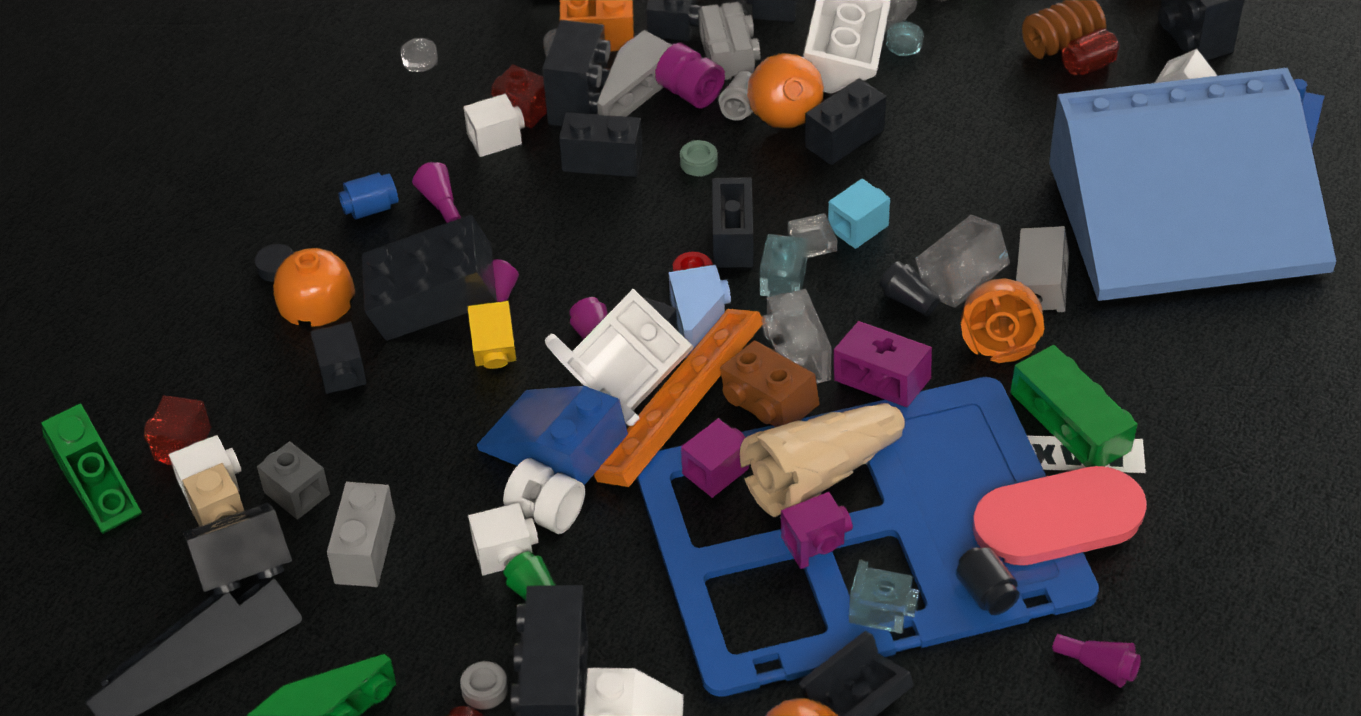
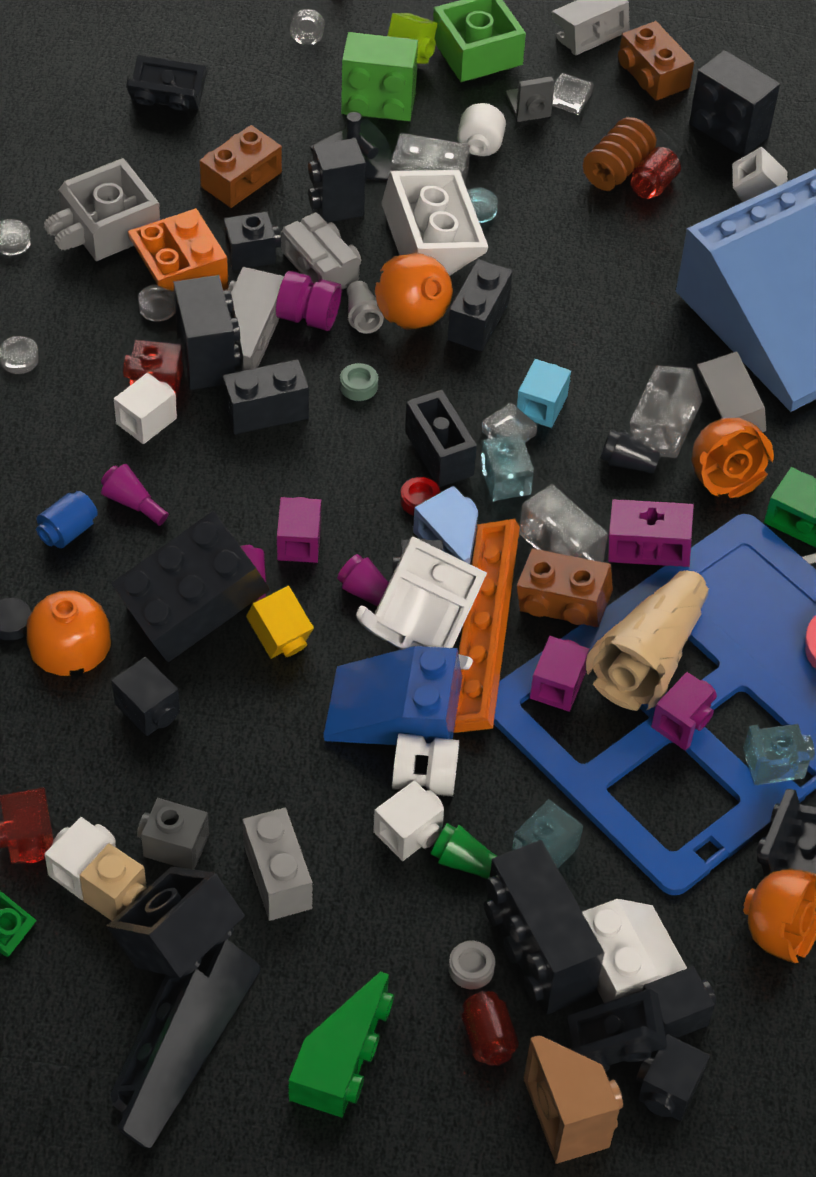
camera: 30 degrees left, 5 degrees up
none -> magenta brick [277,497,321,563]
none -> clear light blue brick [512,799,583,868]

